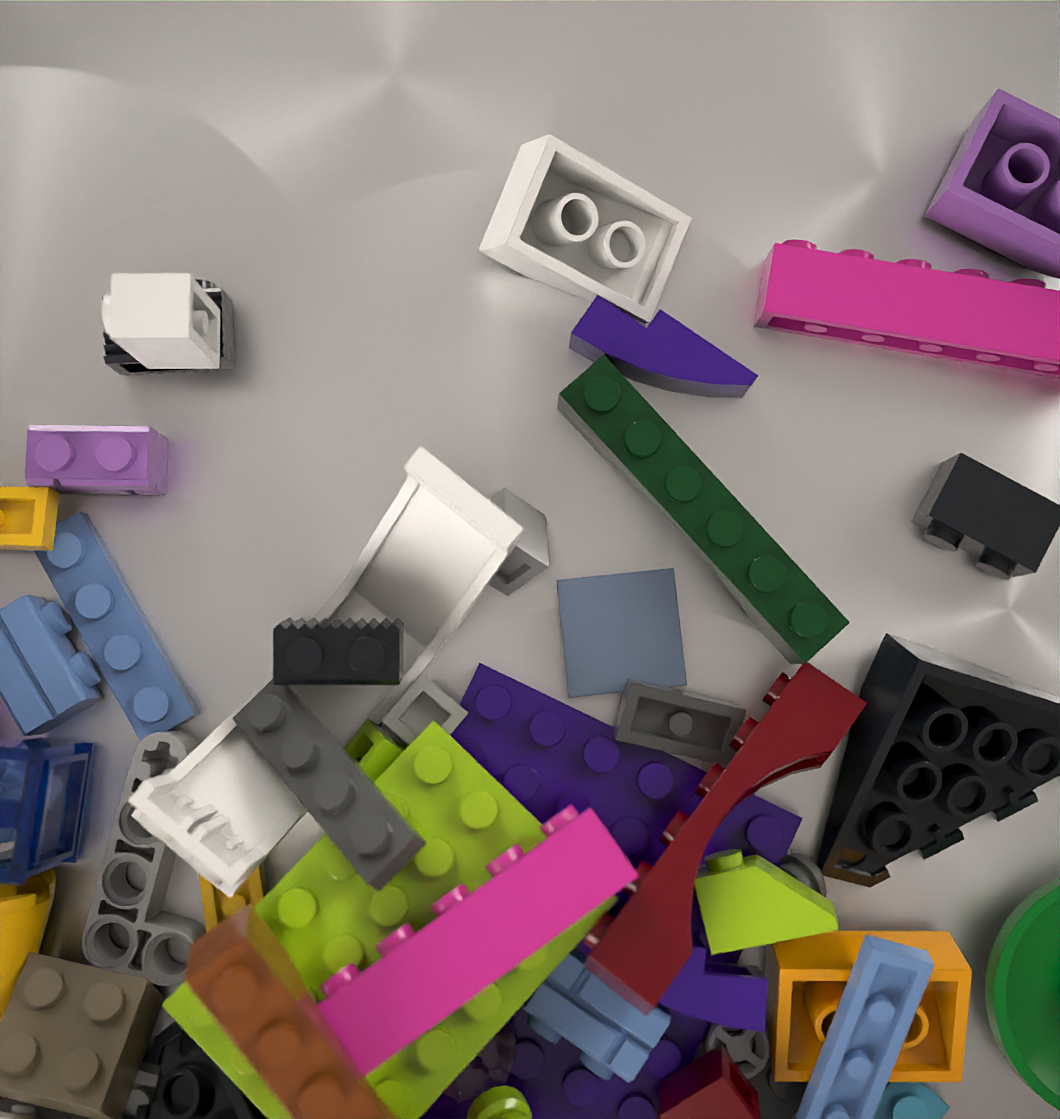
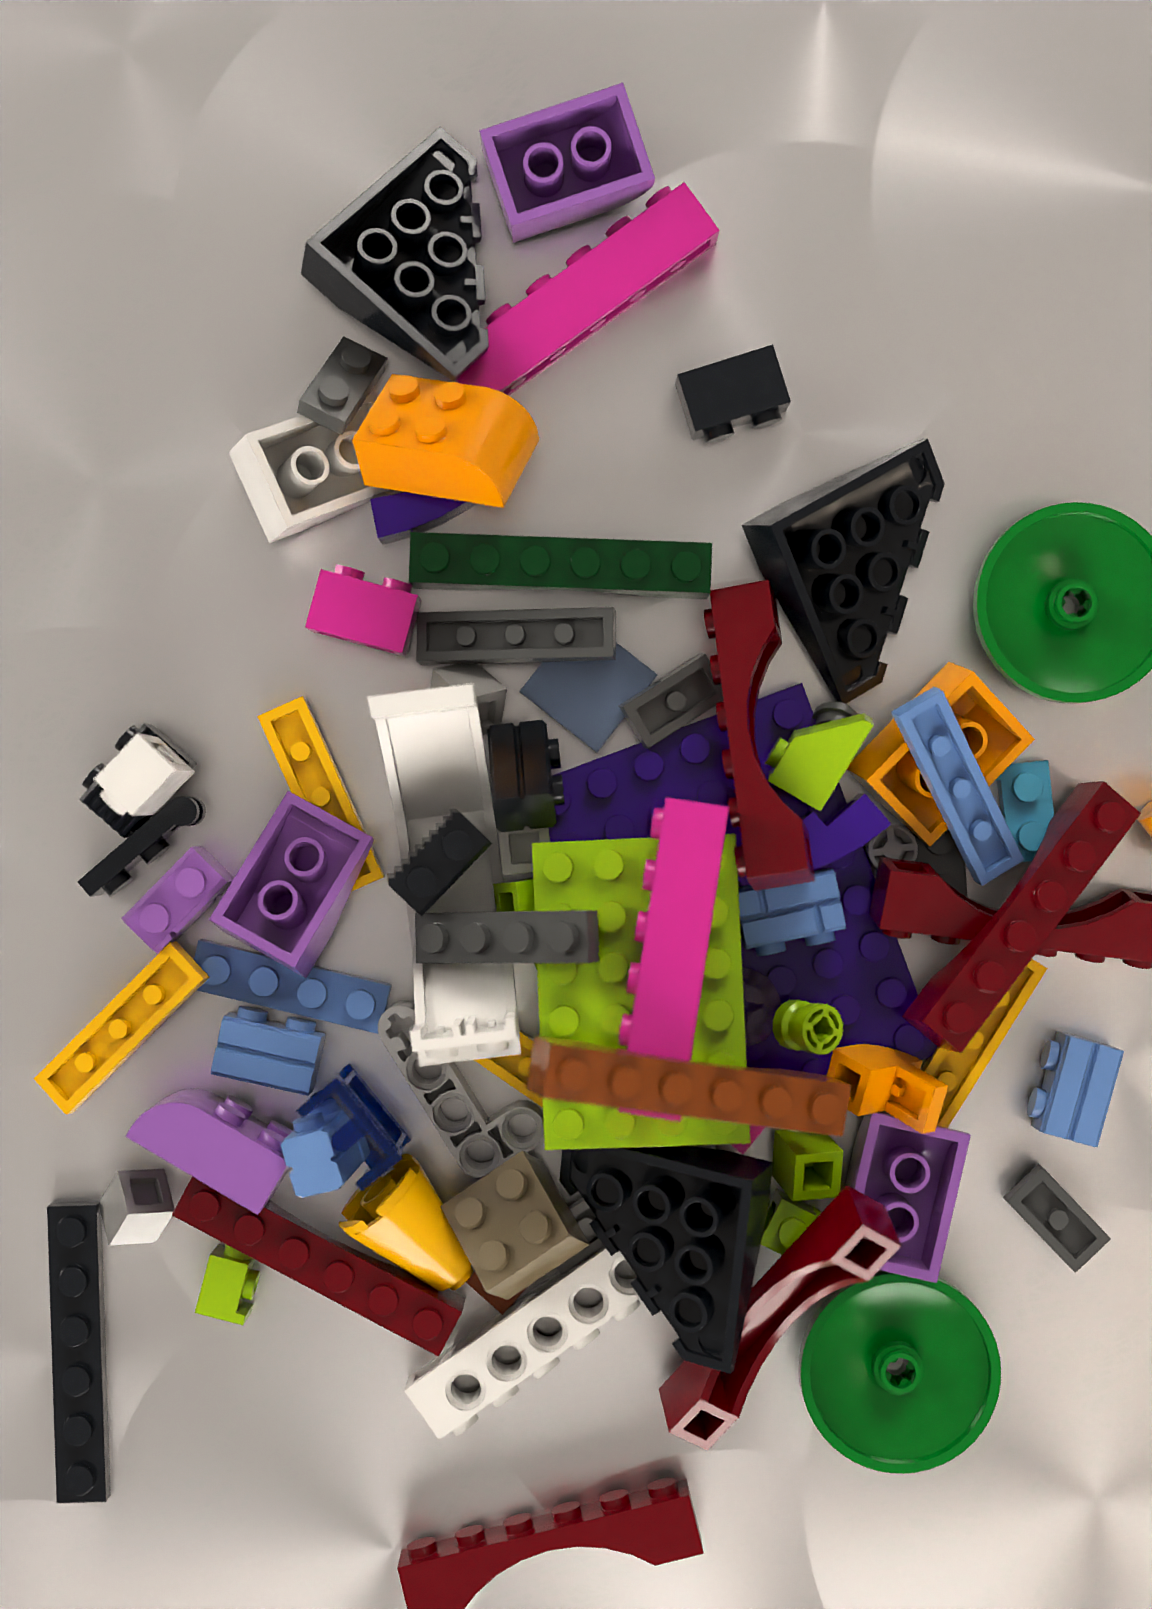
camera: 45 degrees left, 5 degrees up
none -> black plate [77,796,206,897]
none -> medium lavender slope [209,791,374,978]
none -> yellow plate [257,696,385,892]
none -> dark grey plate [297,336,388,435]
none -> black slope [301,126,489,382]
none -> dark pink brick [305,564,422,657]
none -> light orange brick [352,374,539,508]
none -> dark grey plate [416,607,616,665]
none -> black brick [487,720,565,832]

